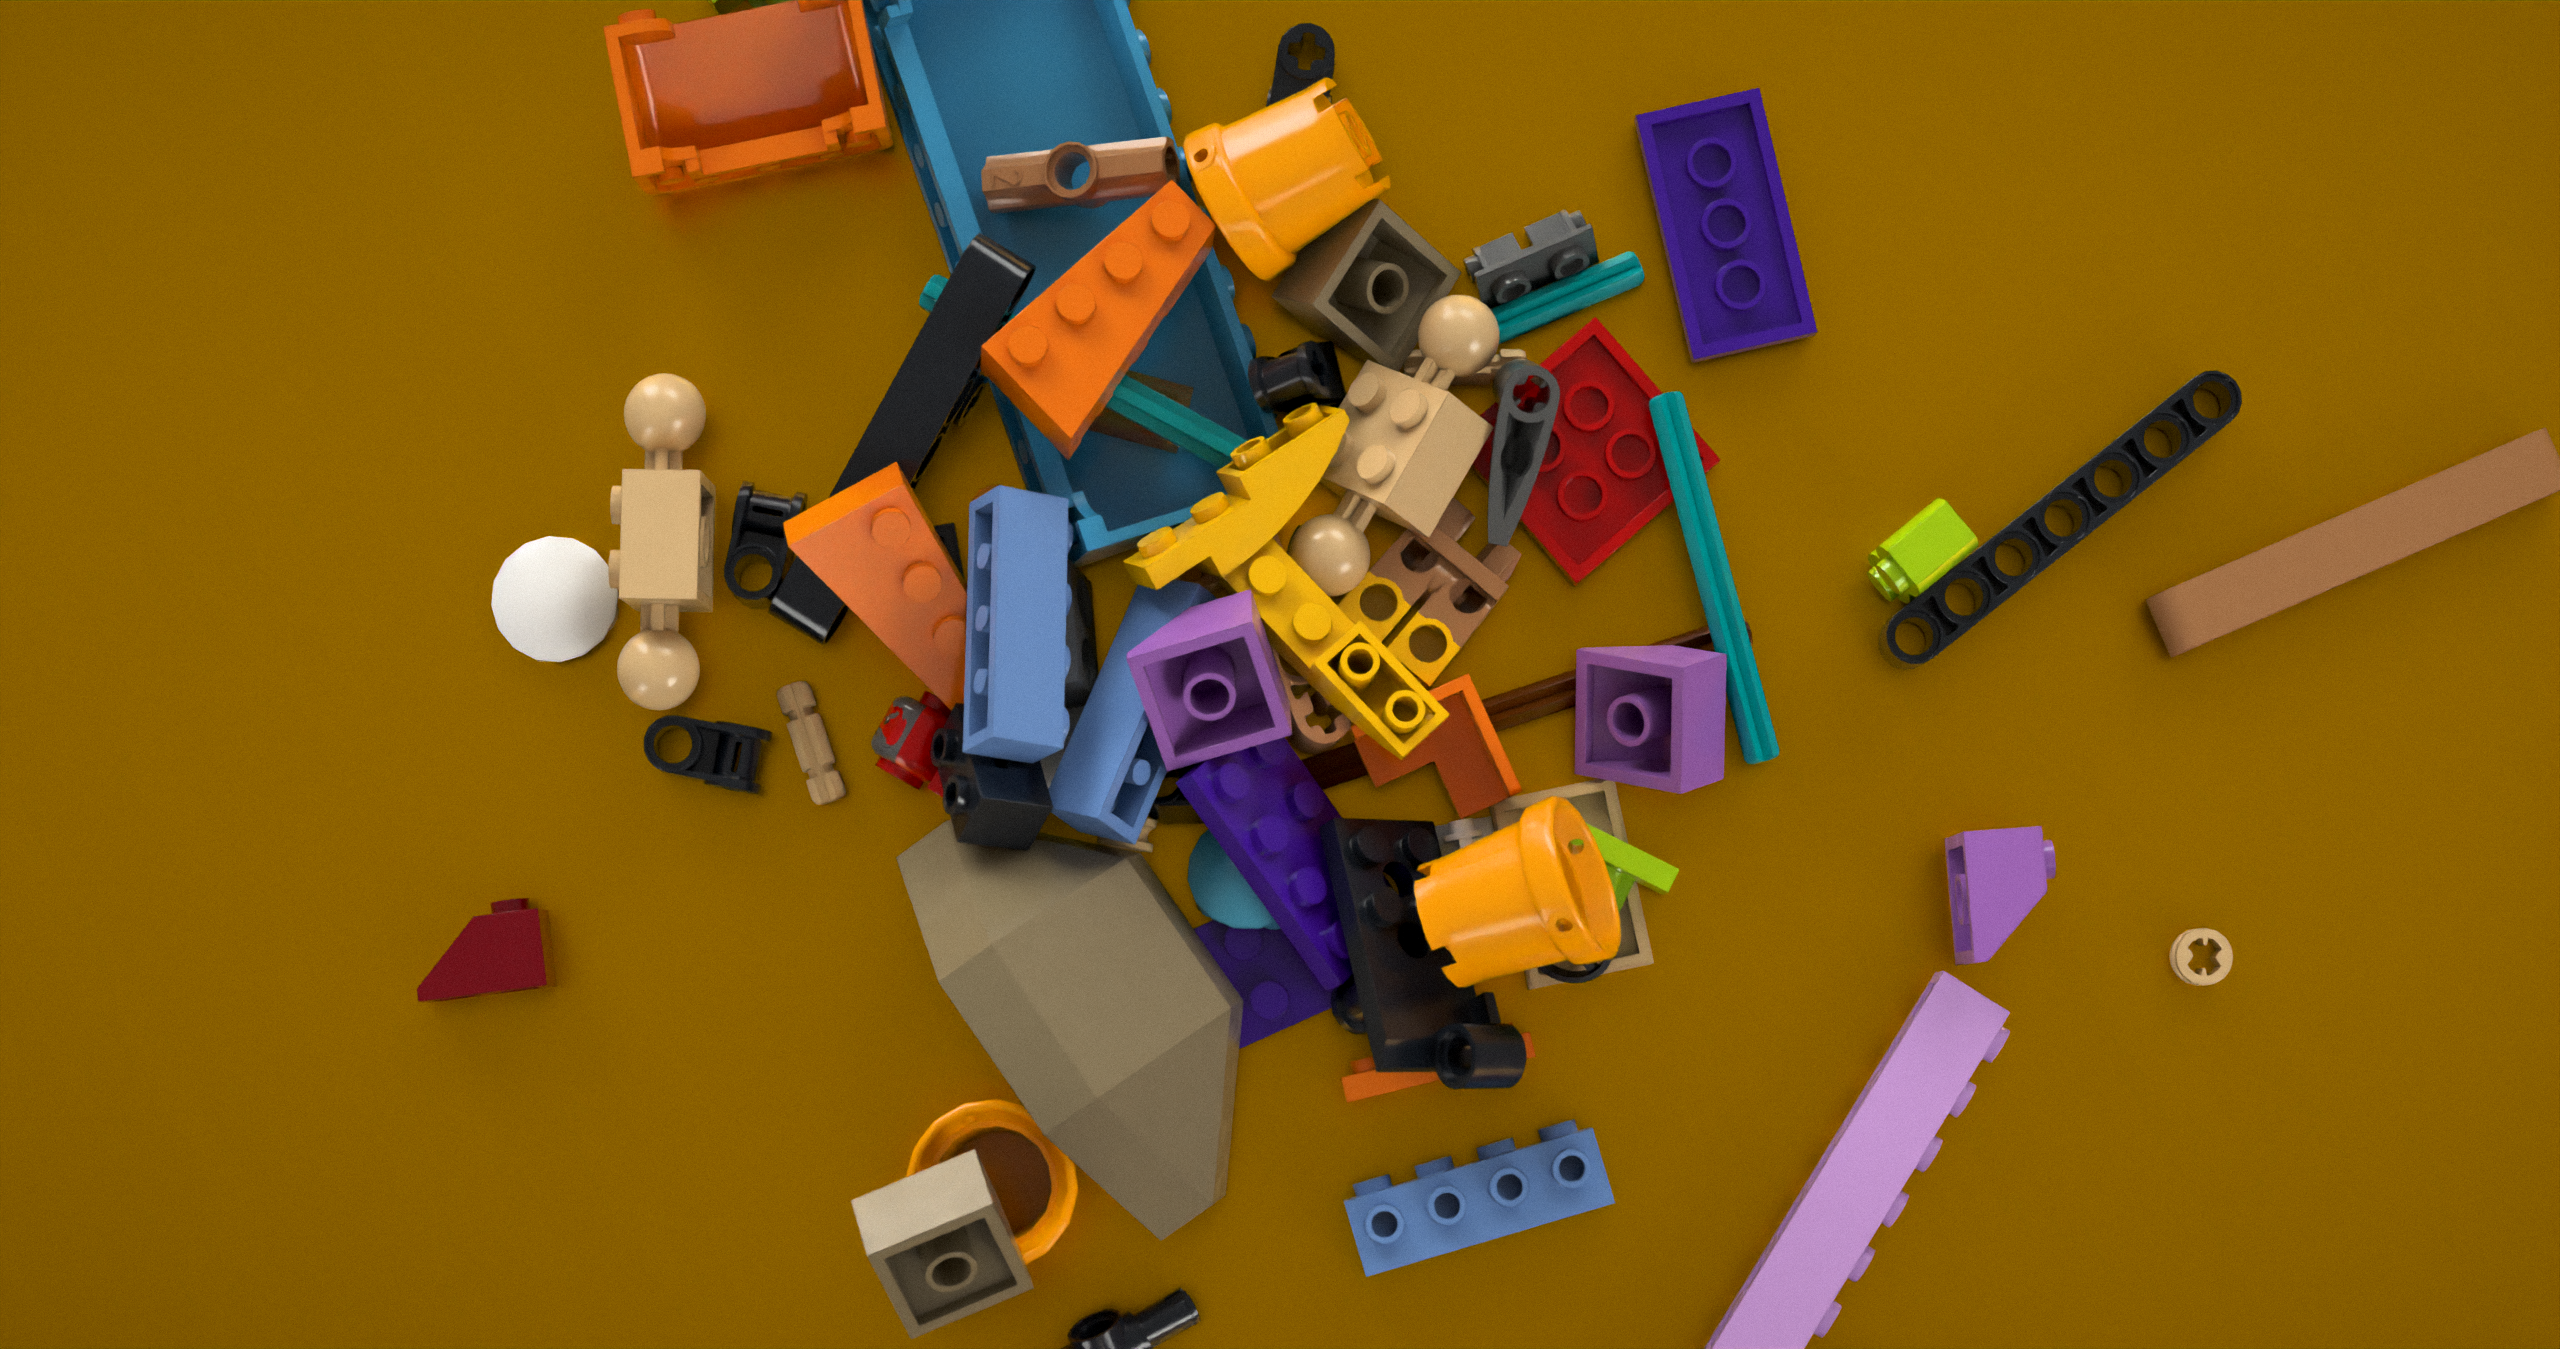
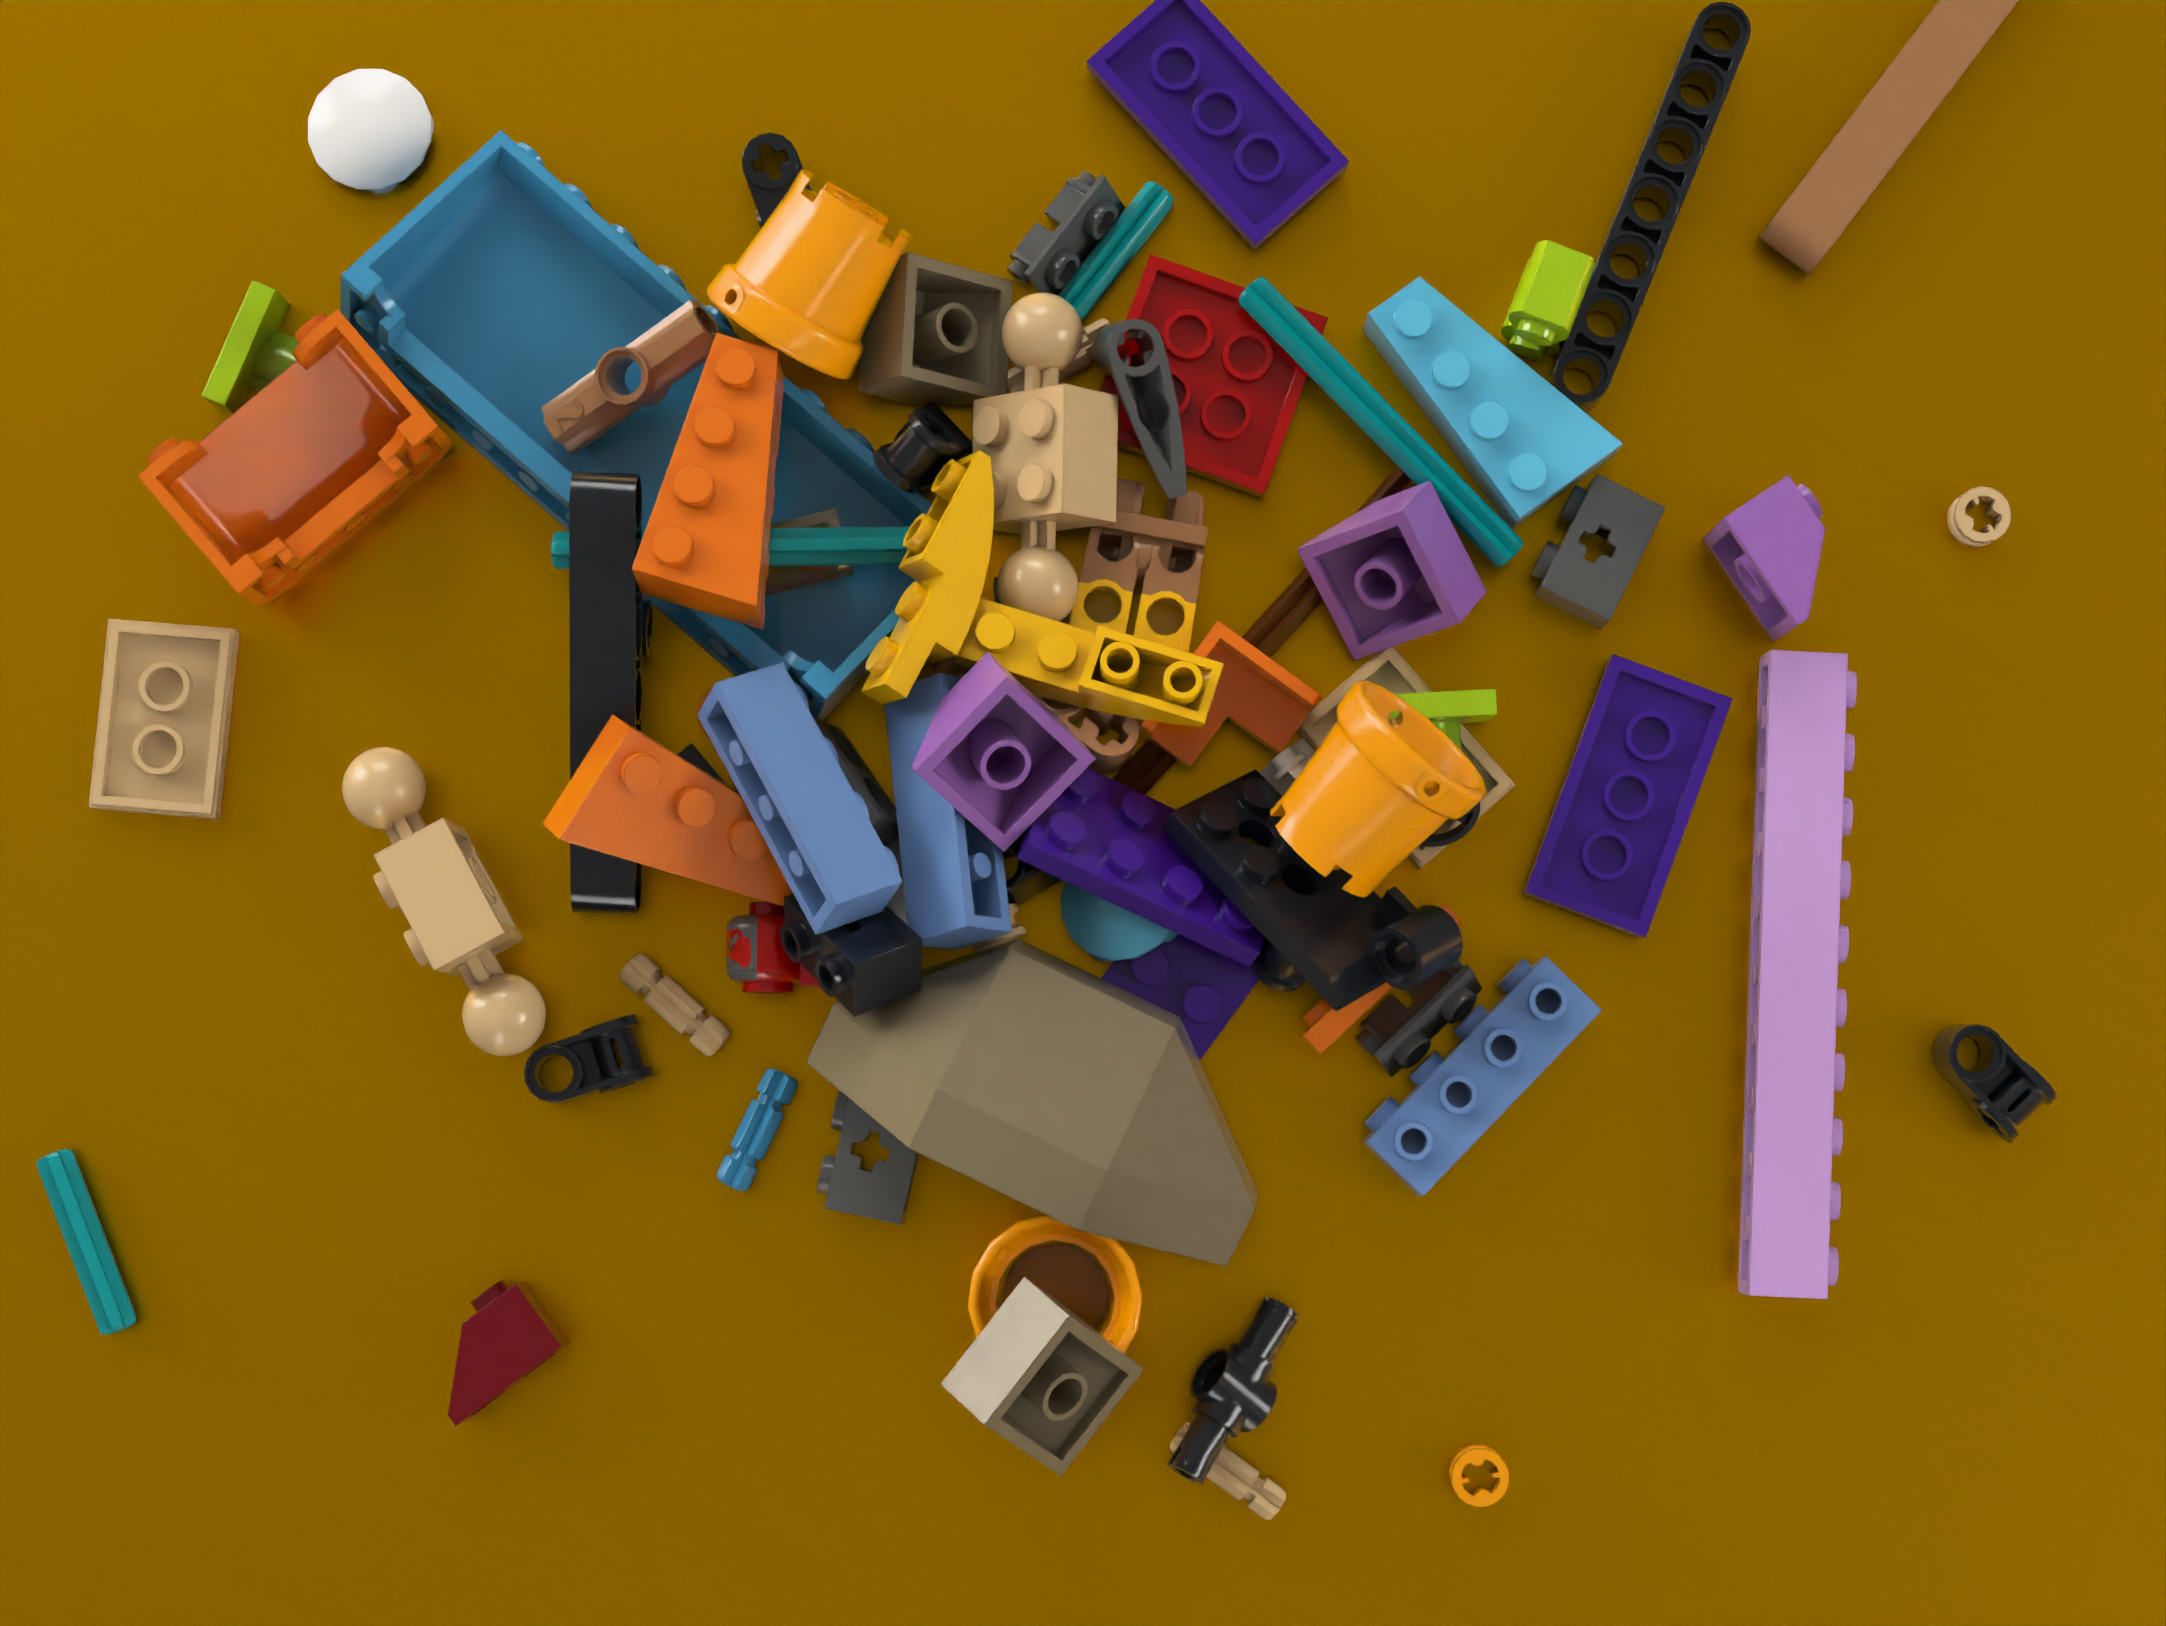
camera: 30 degrees left, 0 degrees up
white dish [491,536,619,662] -> none
black piece [724,481,808,609] -> none
none -> teal axle [36,1149,137,1335]
none -> tan tile [88,618,240,820]
none -> dark azure axle [717,1068,798,1191]
none -> dark grey brick [817,1091,919,1225]
none -> dark grey hinge [1355,960,1482,1077]
none -> medium azure wedge [1362,276,1623,529]
none -> dark purple plate [1522,654,1733,938]
none -> dark grey brick [1531,474,1666,630]

